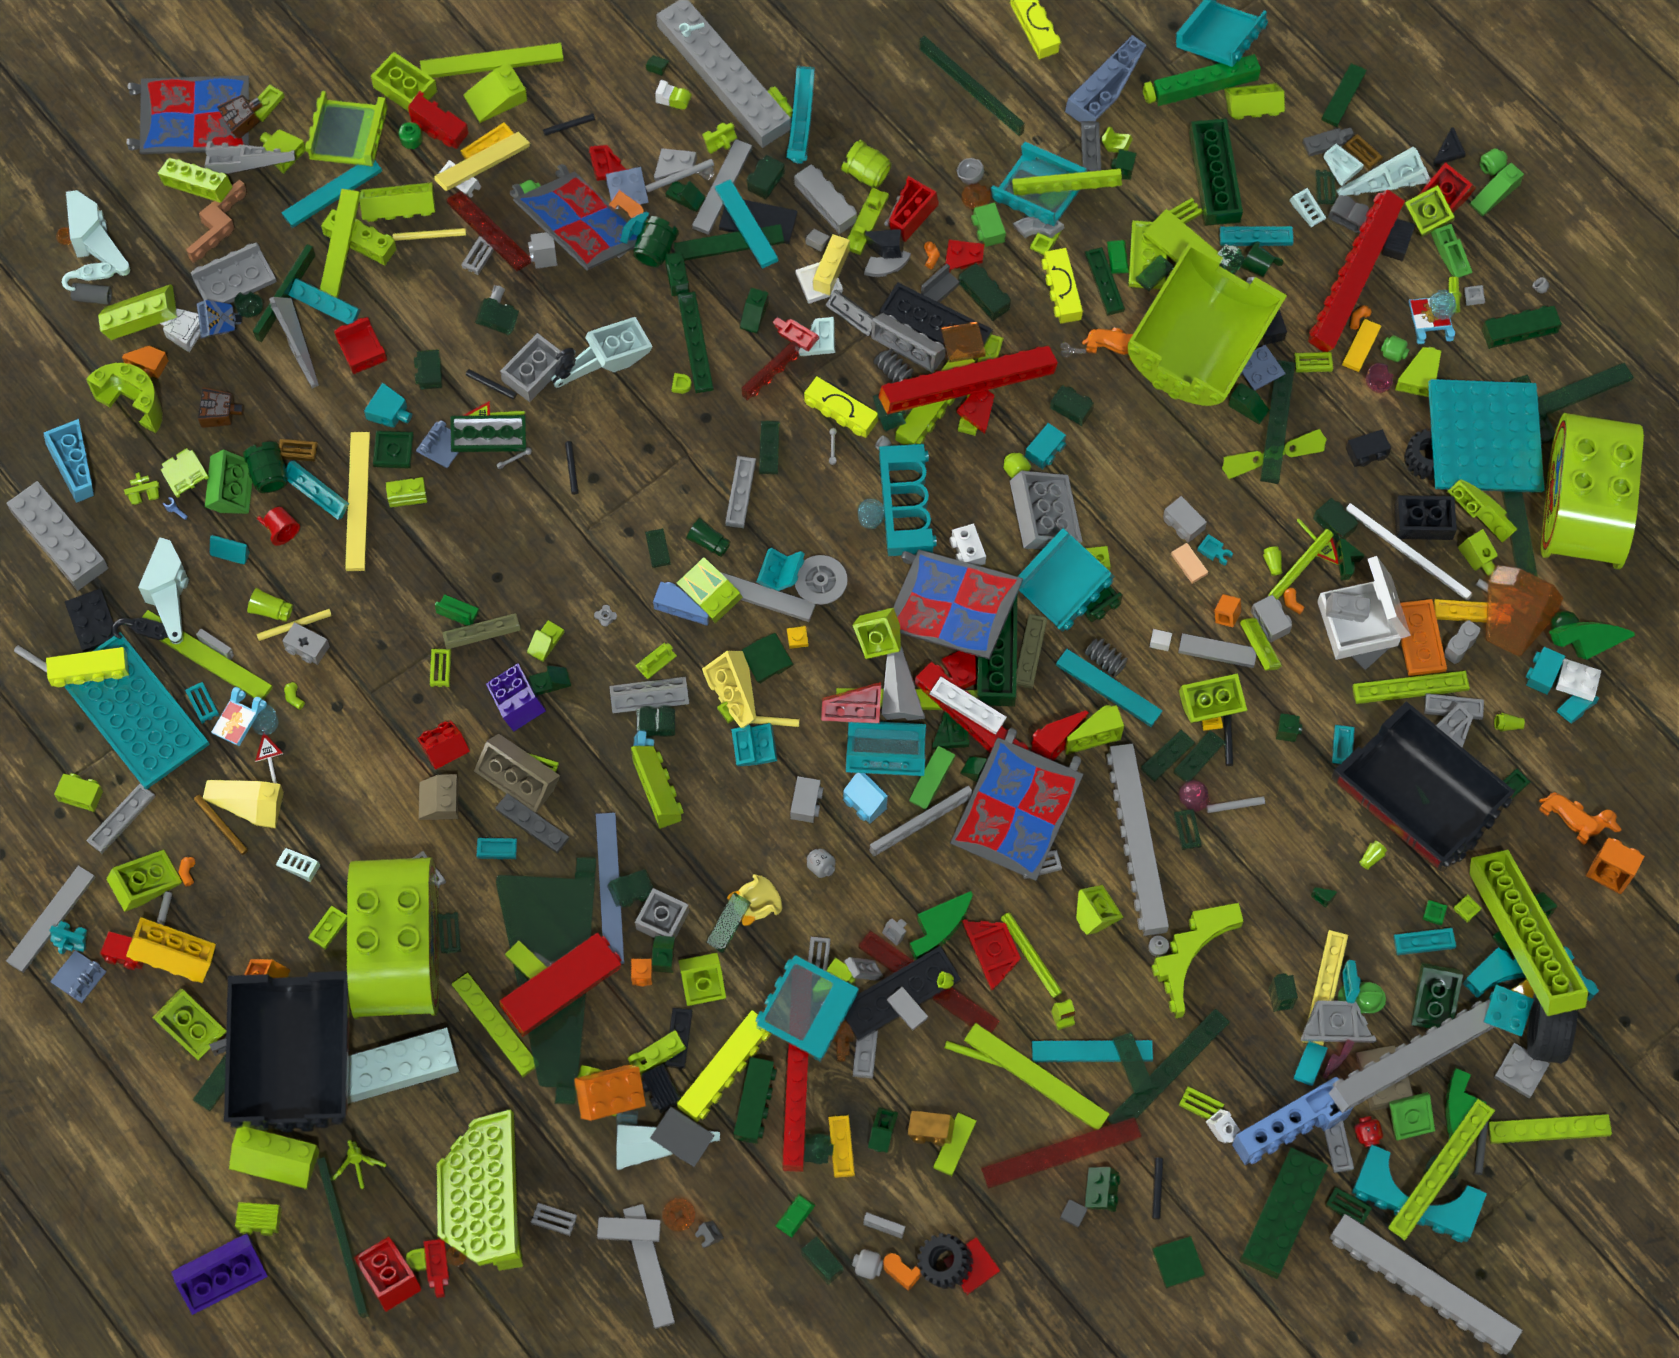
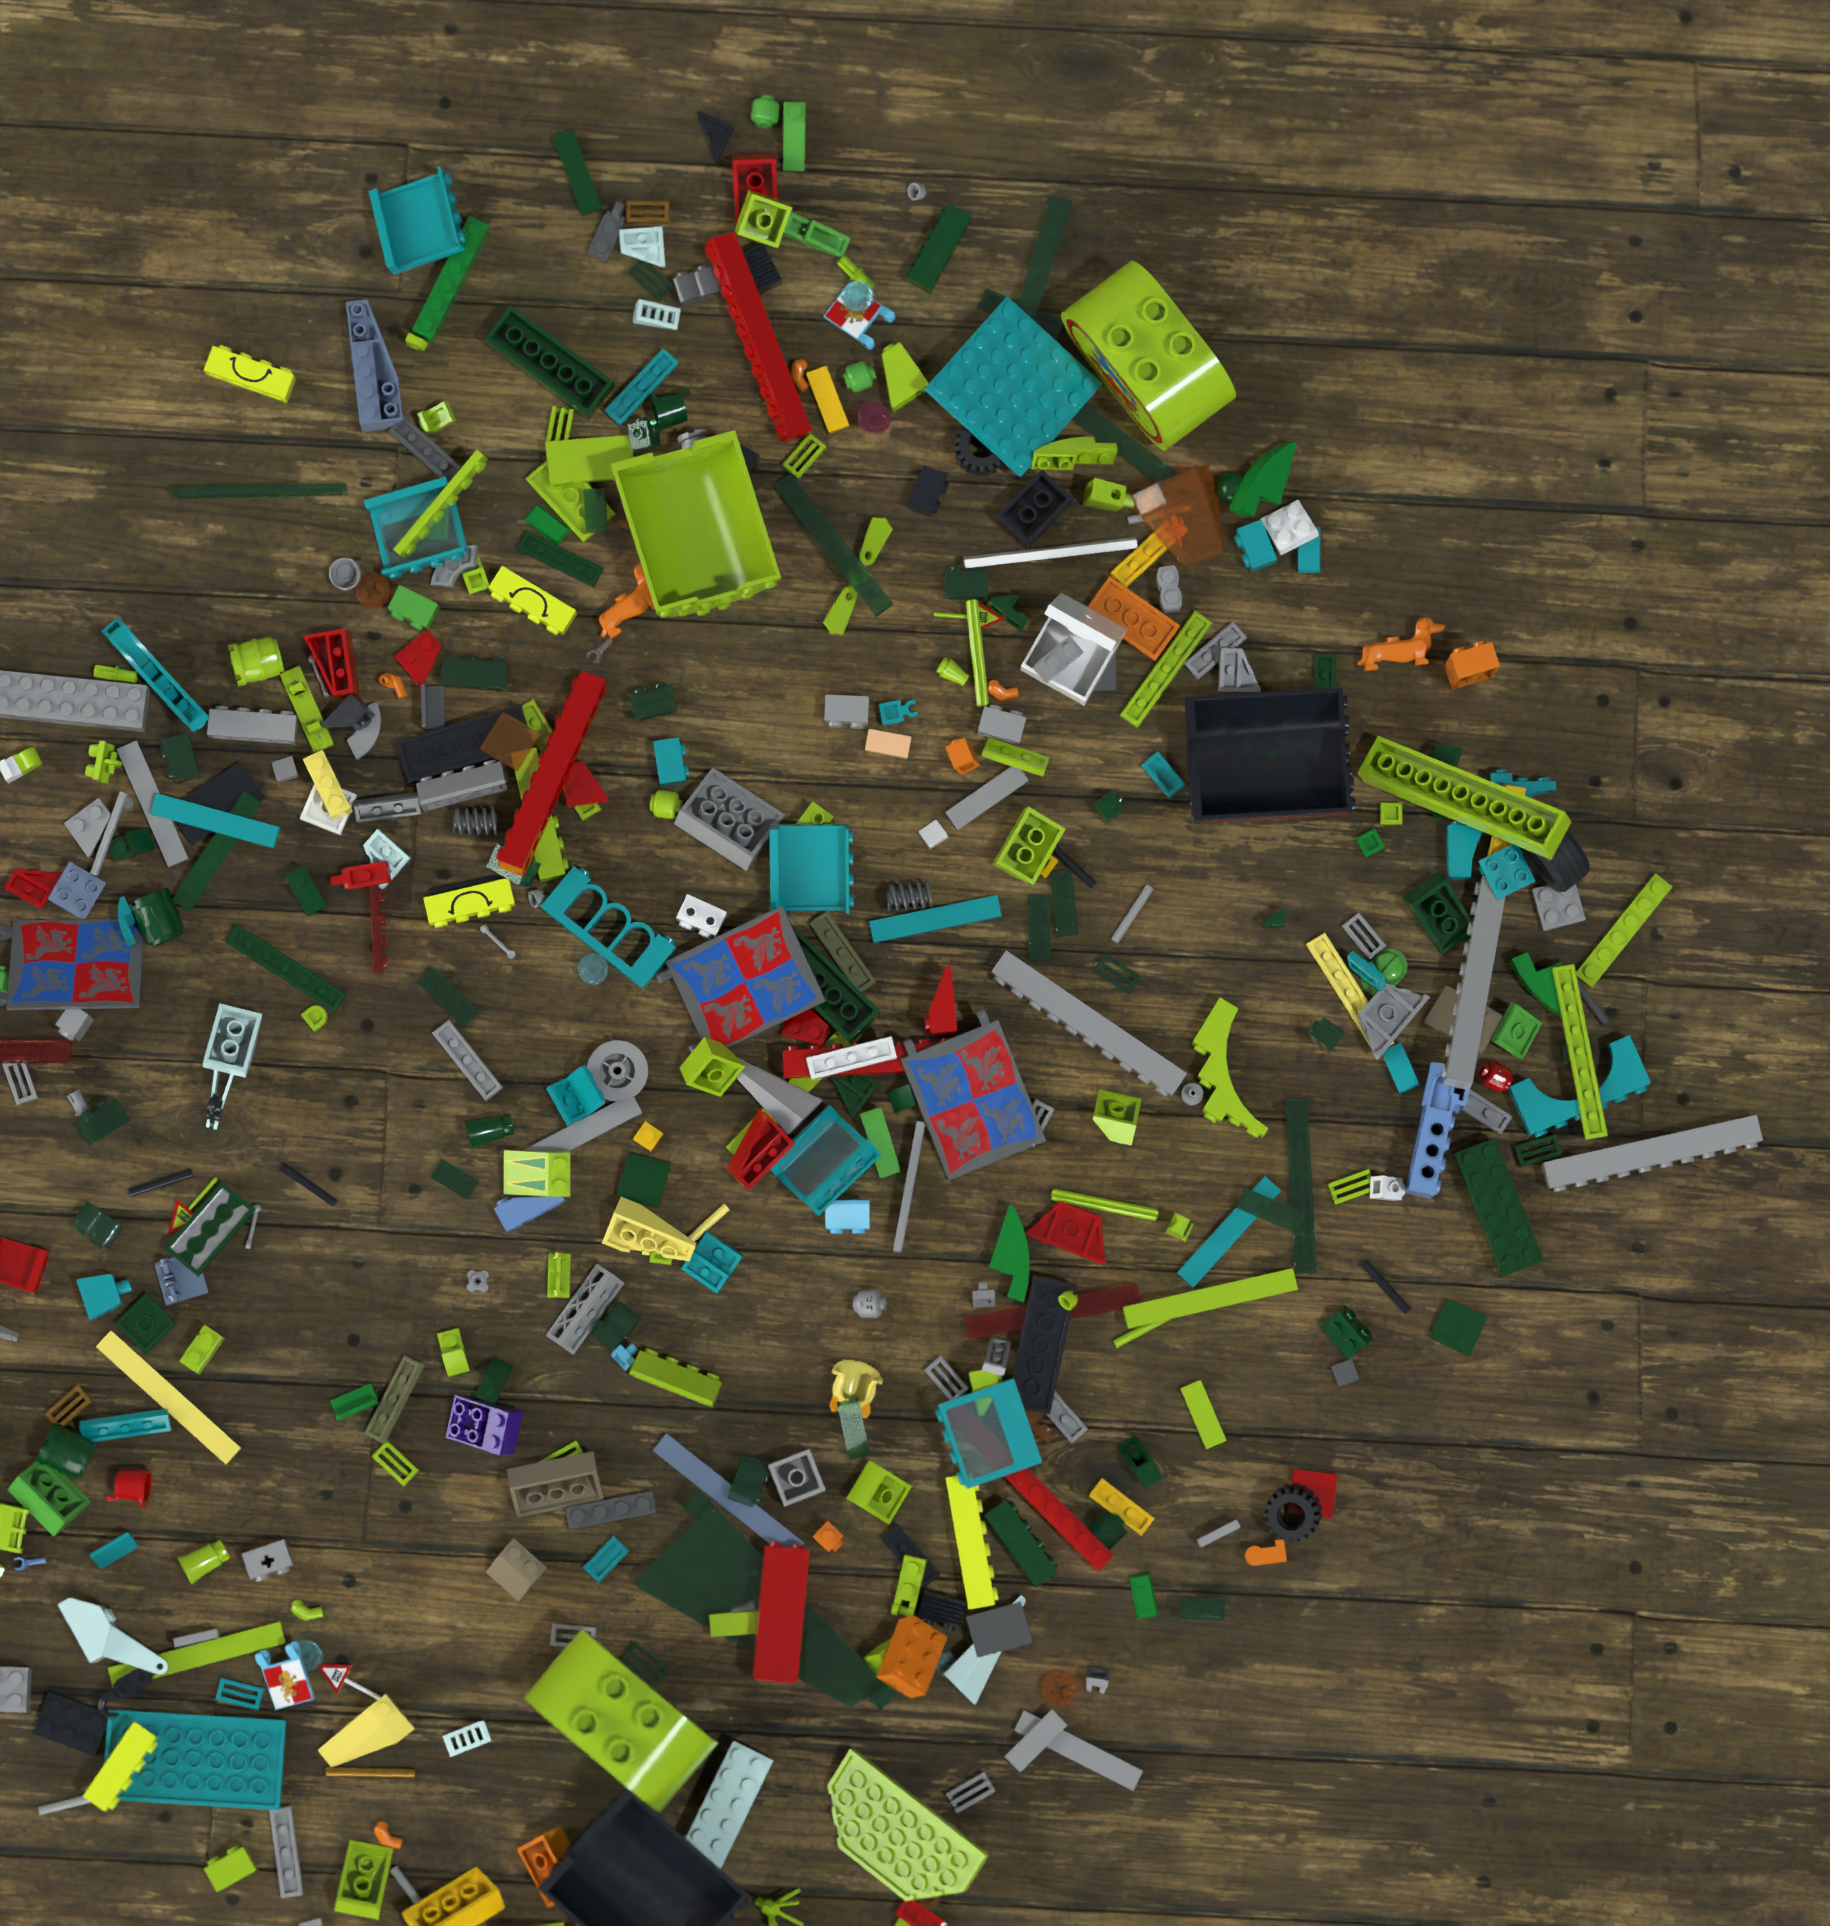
camera: 50 degrees left, 15 degrees up
light yellow bar [257,609,332,641] -> none
lime plate [308,906,347,950] -> none
red slope [417,720,470,770] -> none
lime plate [451,972,539,1077] -> none
light grey brick [500,333,561,402] -> none
orange leg [609,190,643,219] -> none
dark green slope [652,935,675,973] -> none
dark green brick [665,252,689,296] -> none
light grey brick [790,776,824,823] -> none
light grey head [852,1249,884,1279] -> none
light grey tile [887,987,928,1031] -> none
pearl gold brick [908,1111,955,1146] -> none
clear red plate [981,1117,1141,1189] -> none
lime slope [1065,705,1124,755] -> none
dark green bracket [1084,586,1123,623] -> none
dark green brick [1111,149,1137,180] -> none
clear pink hair [1179,780,1209,811] -> none
lime slope [1224,83,1285,119] -> none
dark green slope [1228,383,1270,425] -> none
sand blue hinge [1240,345,1286,391] -> none
clear pink slope [1322,1039,1355,1078] -> none
light aqua wedge [1336,147,1430,196] -> none
lime cone [1359,840,1387,870] -> none
teal tile [1393,928,1456,955] -> none
light grey tile [1464,285,1485,306] -> none
lime cone [1494,713,1525,732] -> none
none -> light grey tile [1342,913,1386,960]

